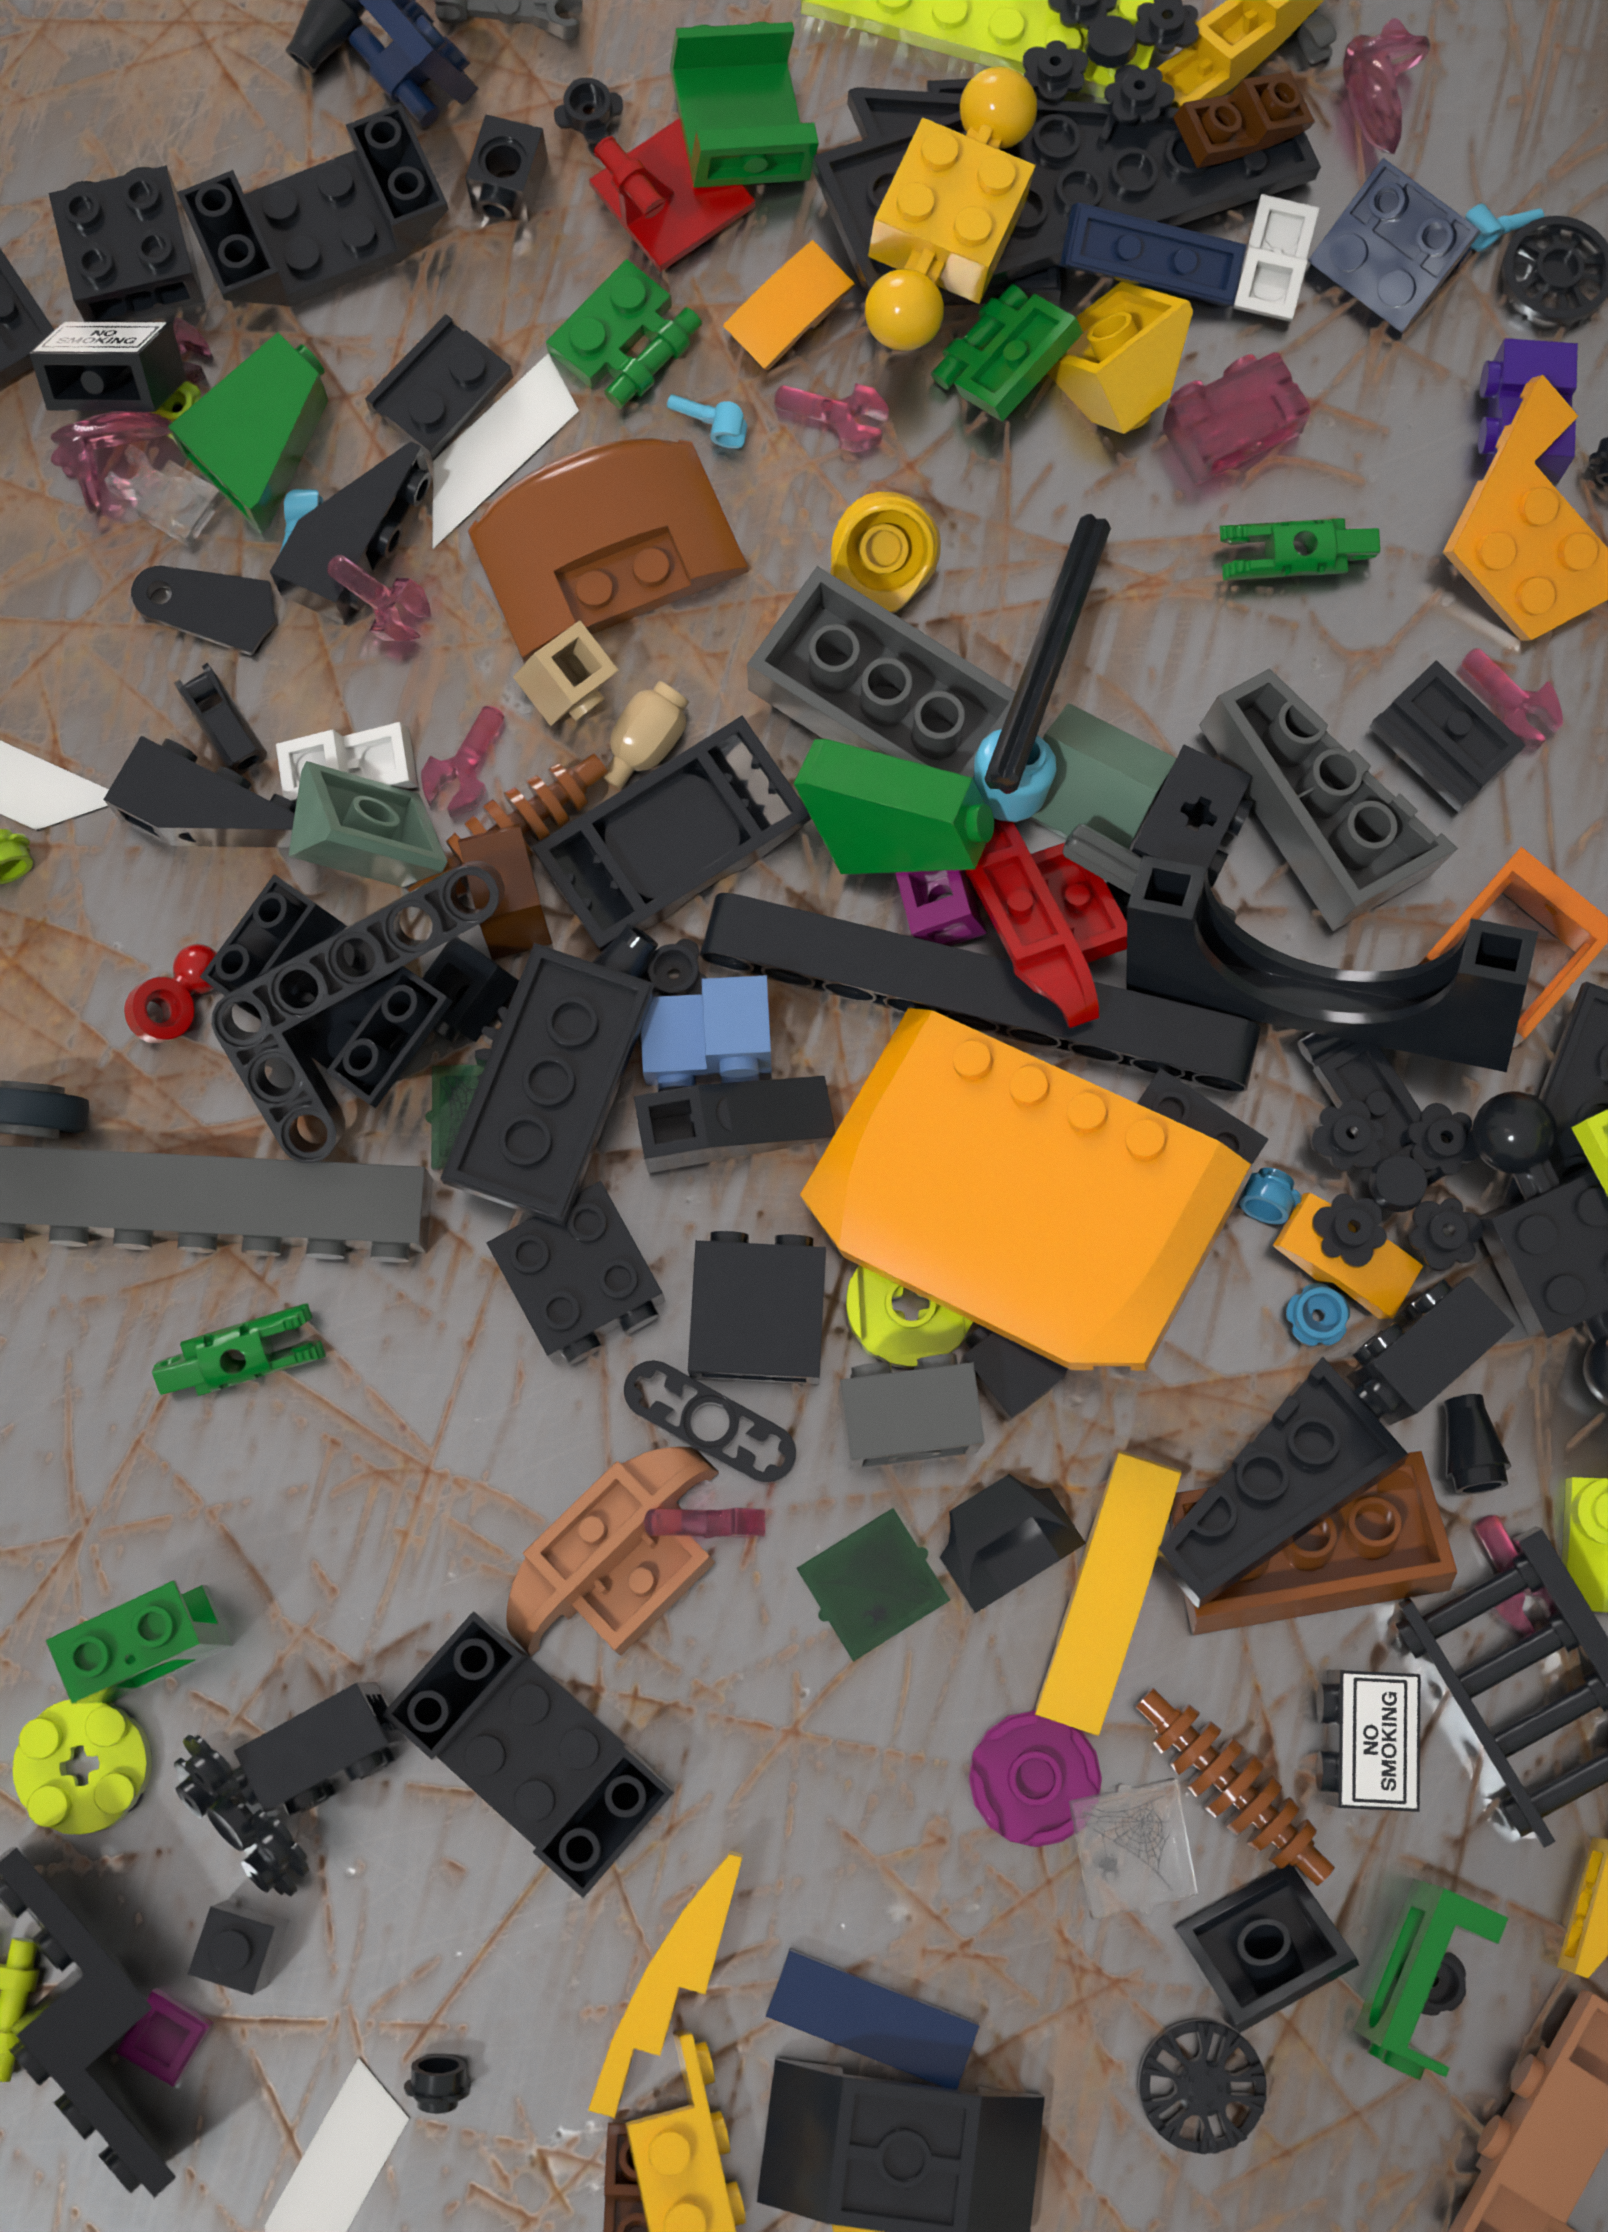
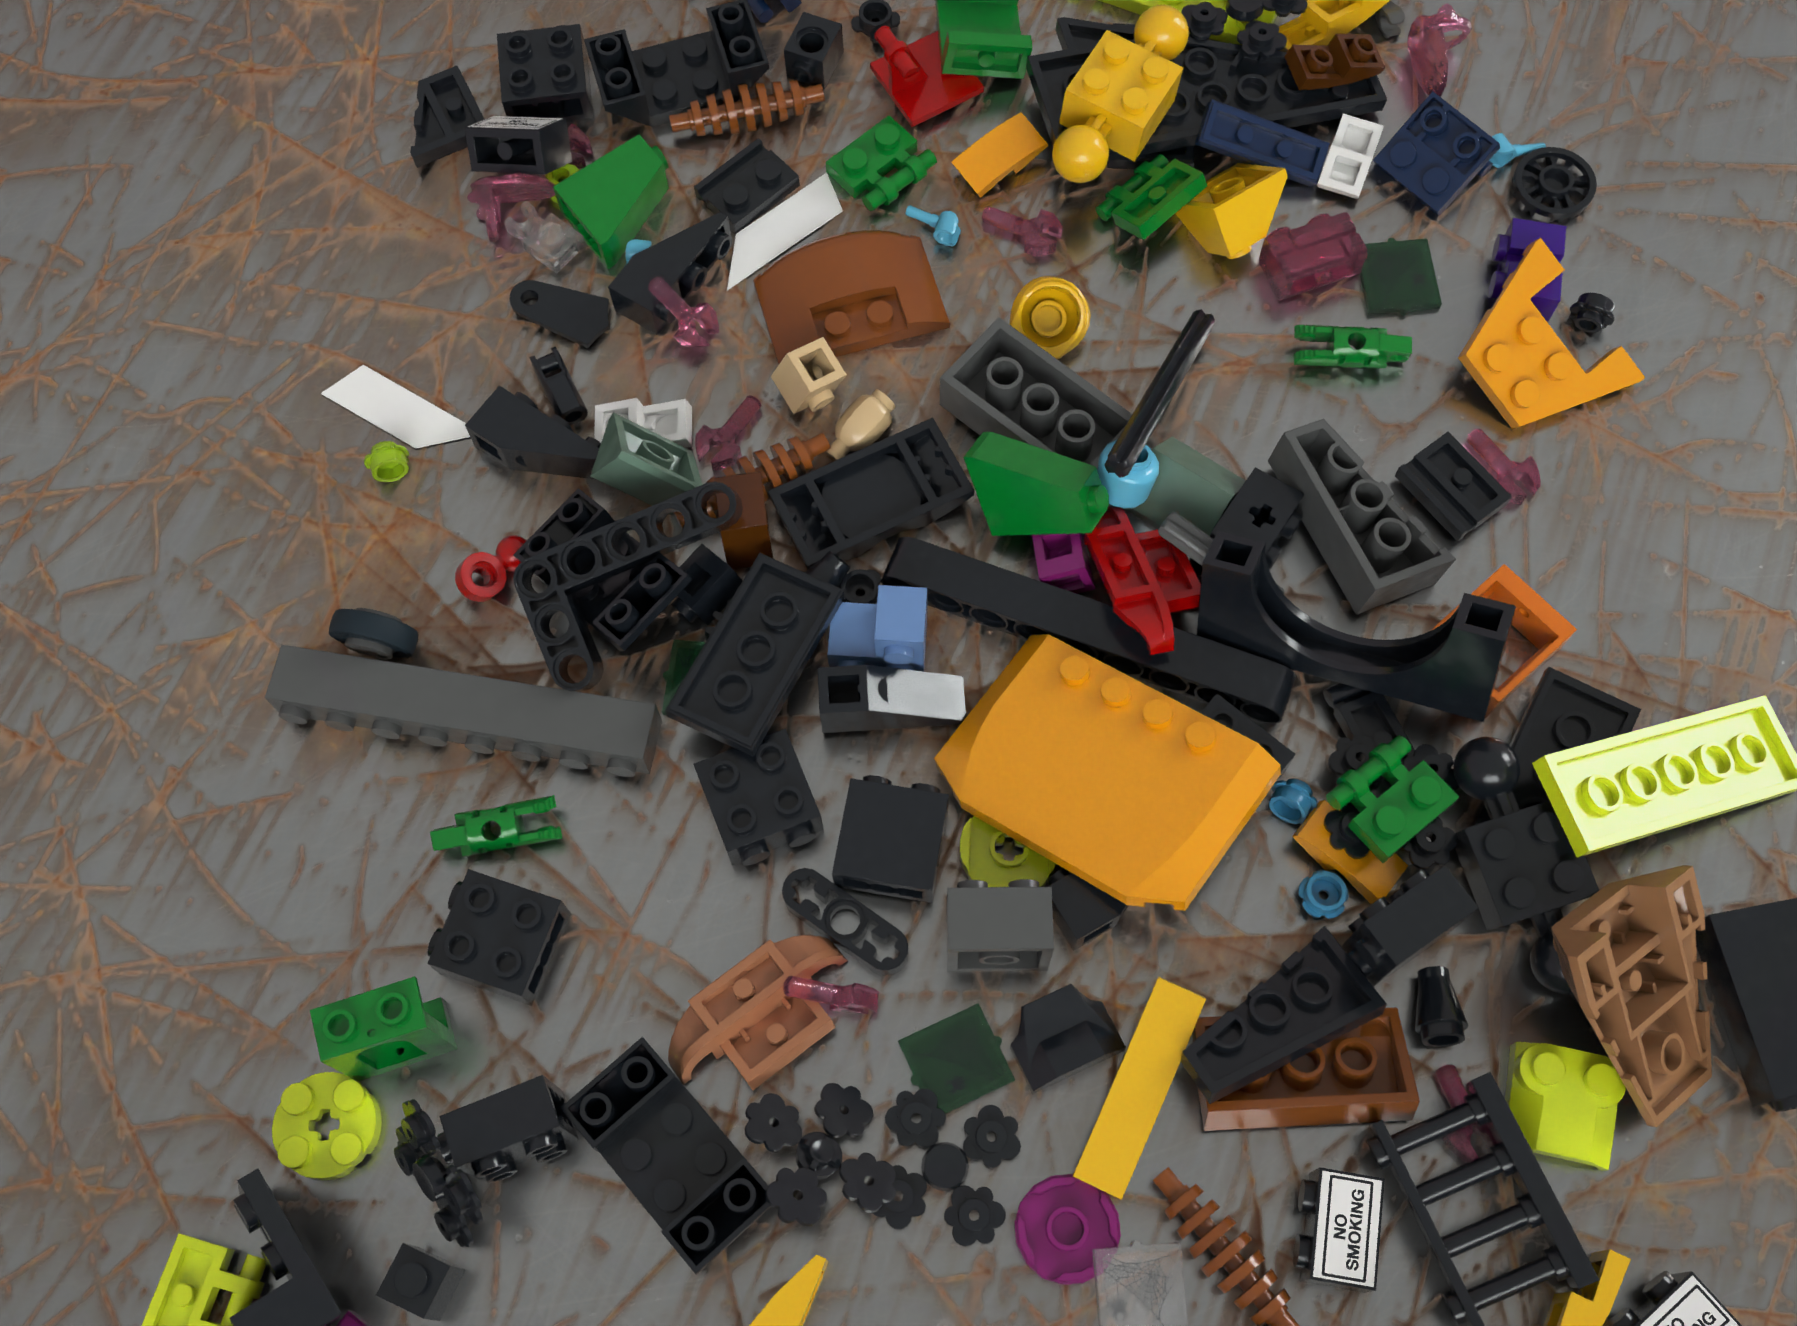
camera: 10 degrees right, 10 degrees down
none -> black brick [427,869,570,1006]
none -> dark orange piece [669,80,825,137]
none -> black plant [745,1083,896,1226]
none -> black plant [873,1089,1021,1246]
none -> green plate [1326,735,1459,863]
none -> clear green piece [1354,238,1442,315]

